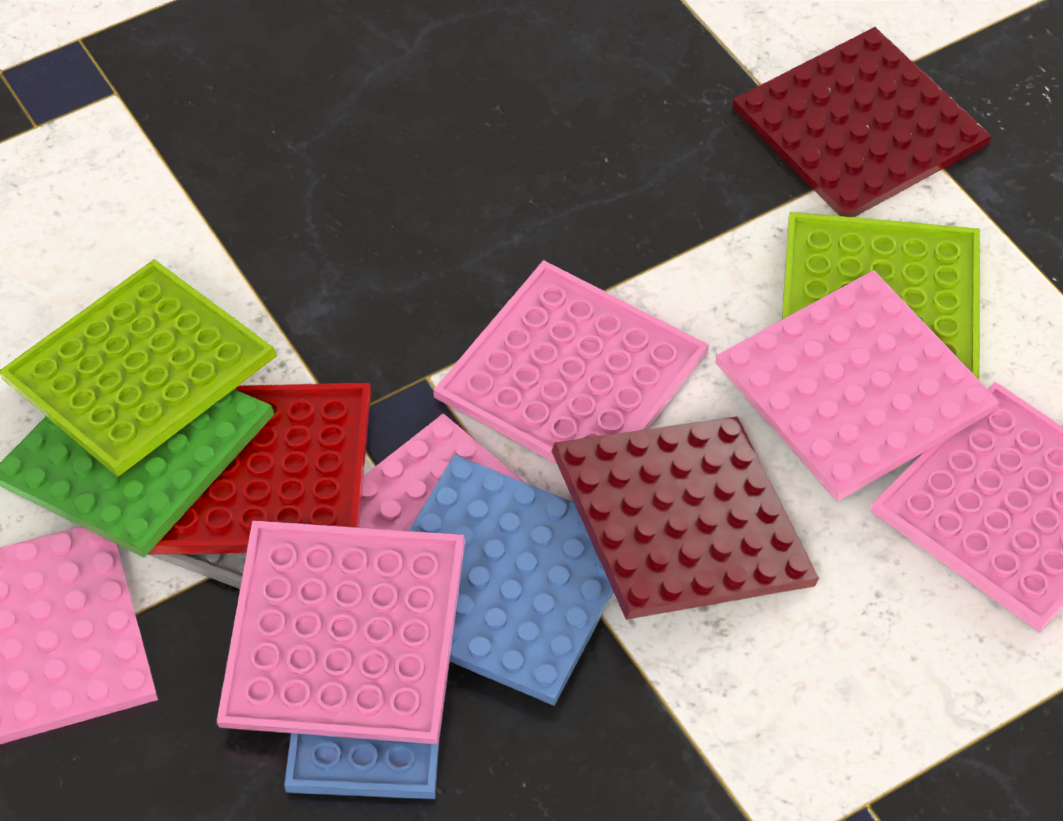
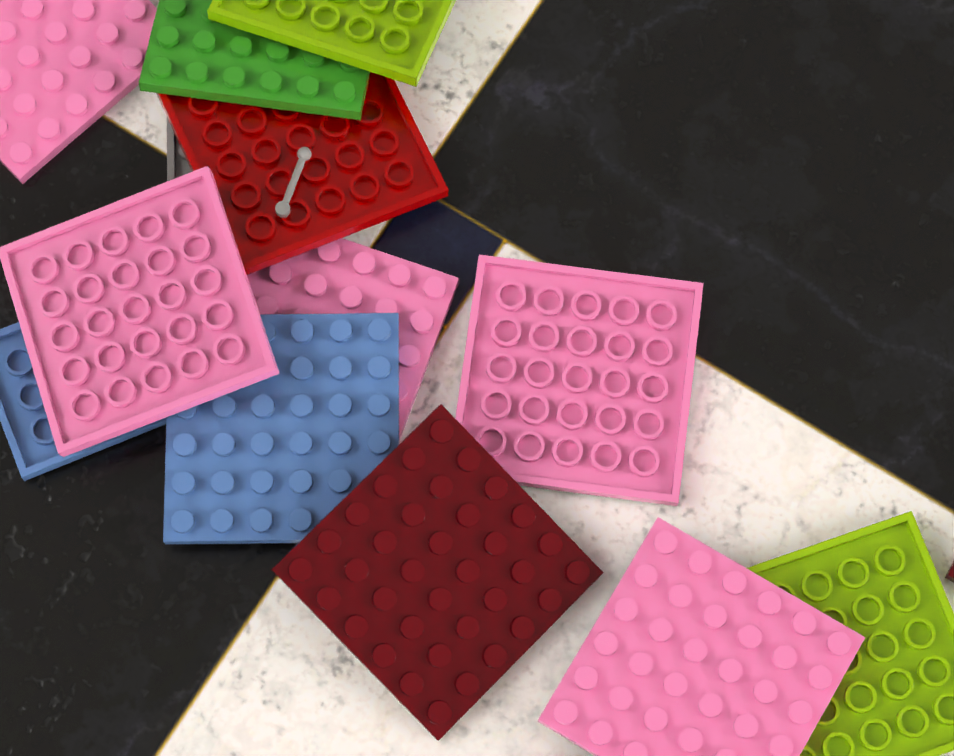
camera: 65 degrees right, 20 degrees up
none -> light grey hinge [275,146,312,218]

